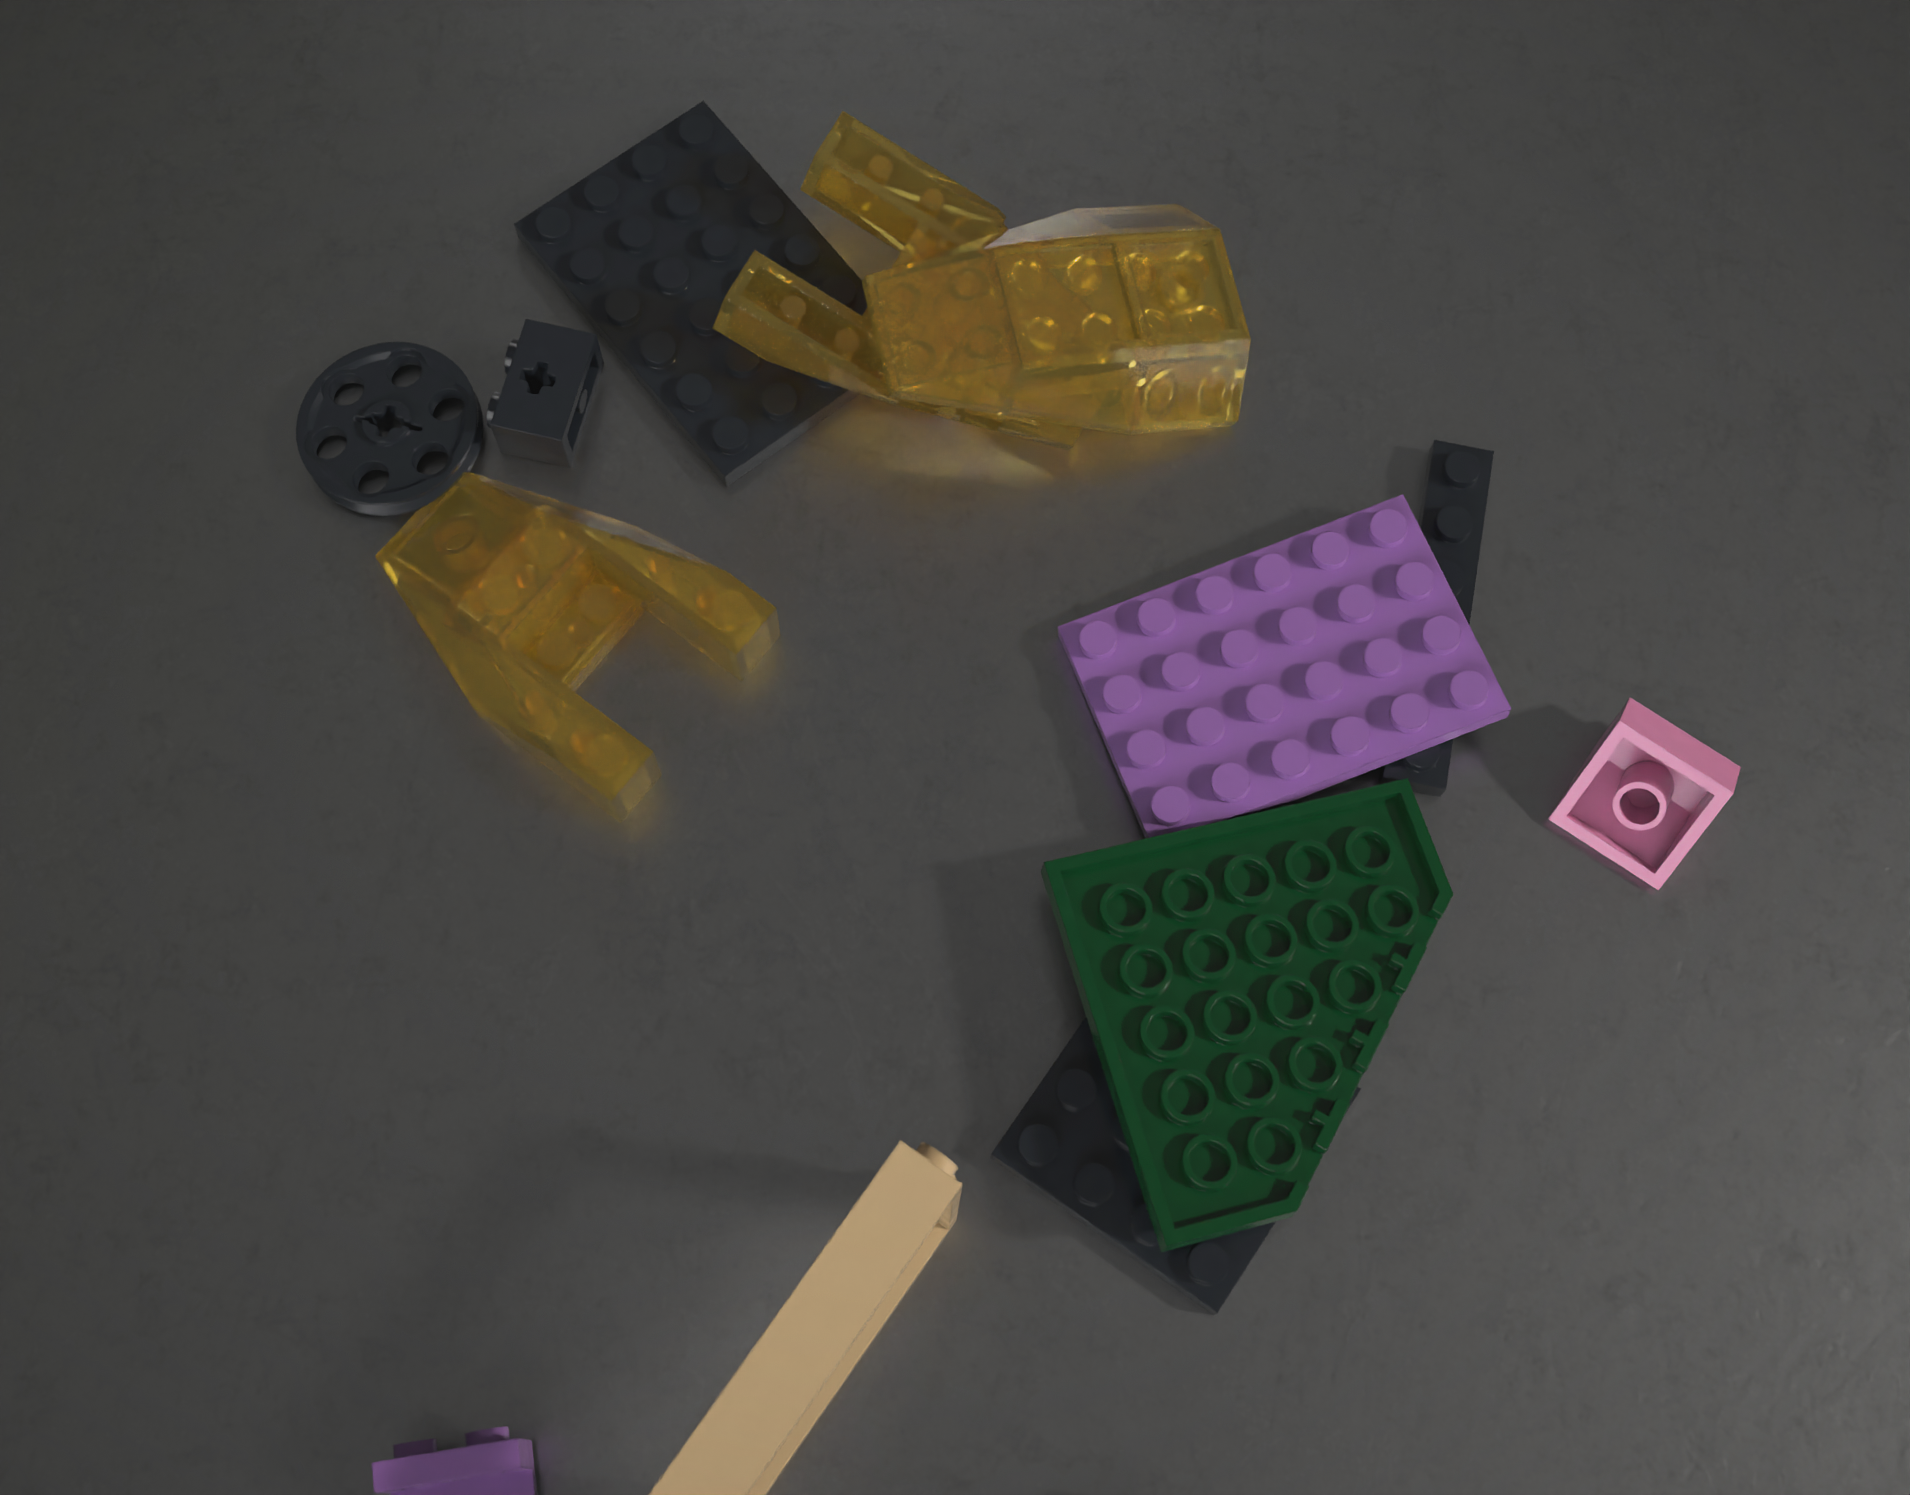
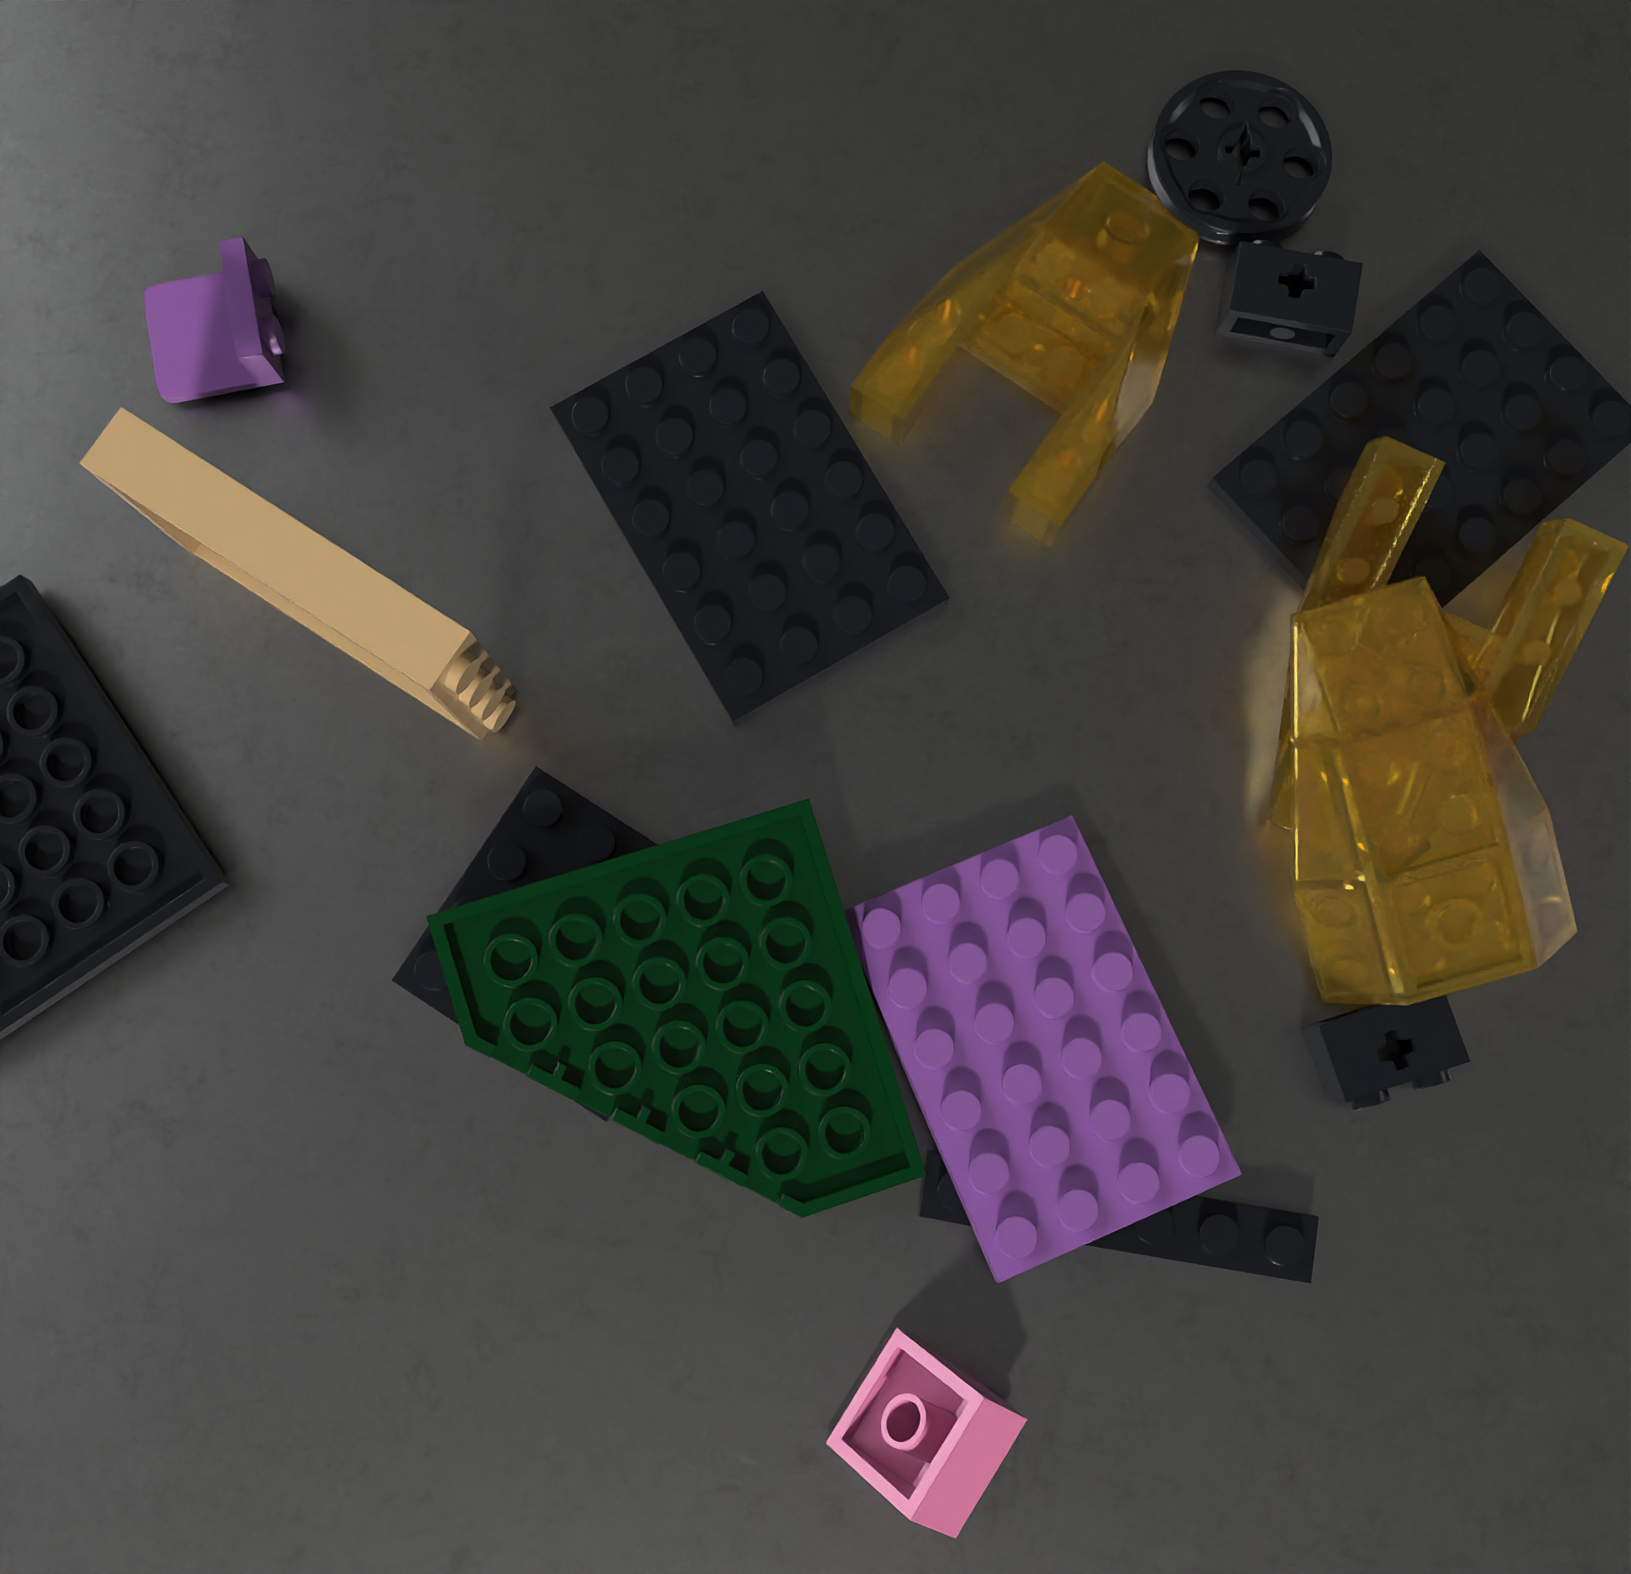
camera: 90 degrees right, 10 degrees up
none -> black plate [550,291,950,726]
none -> black brick [1301,985,1471,1110]

